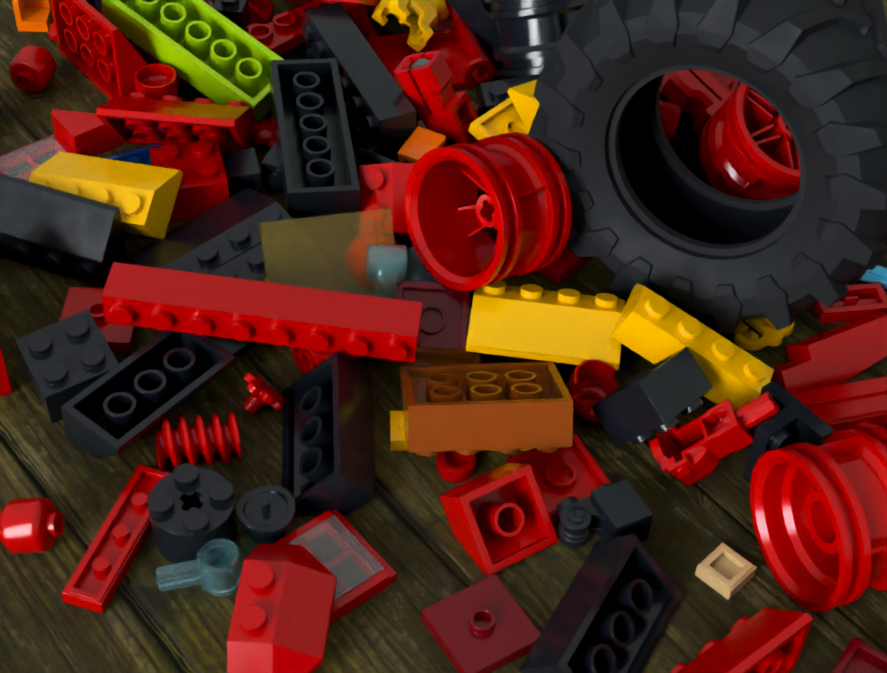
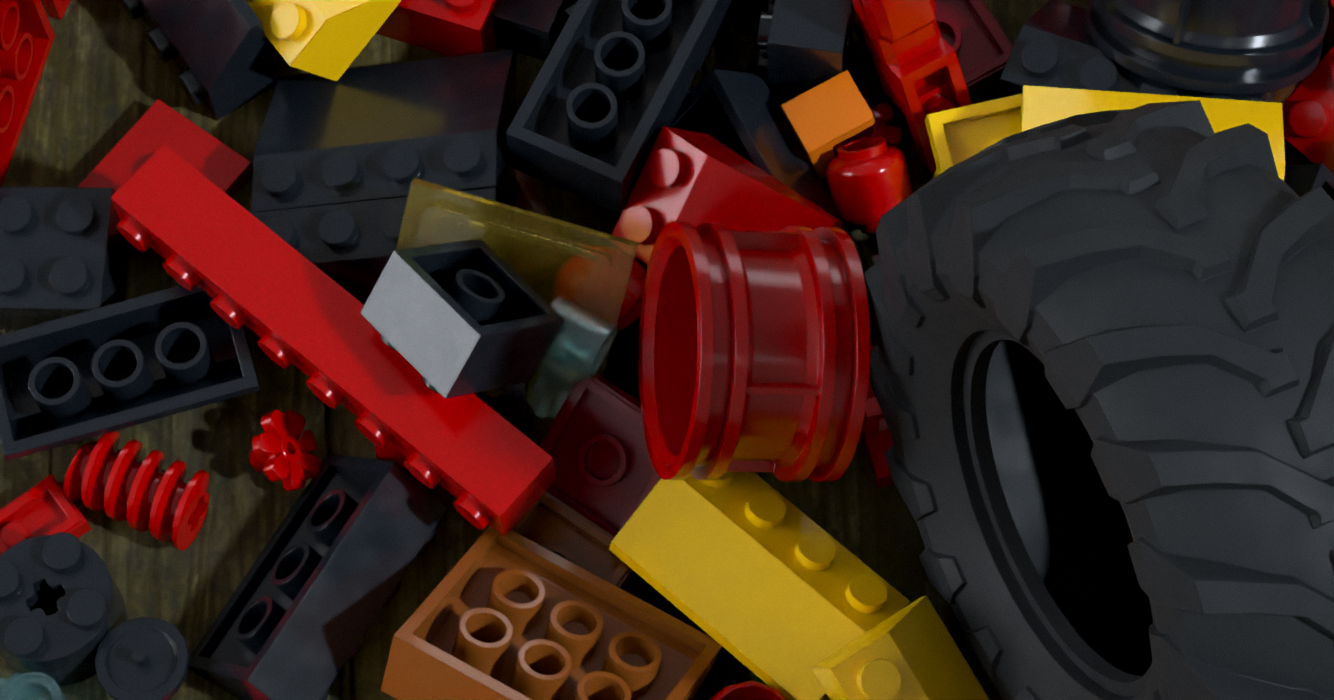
camera: 40 degrees right, 20 degrees up
none -> black brick [360,238,565,399]

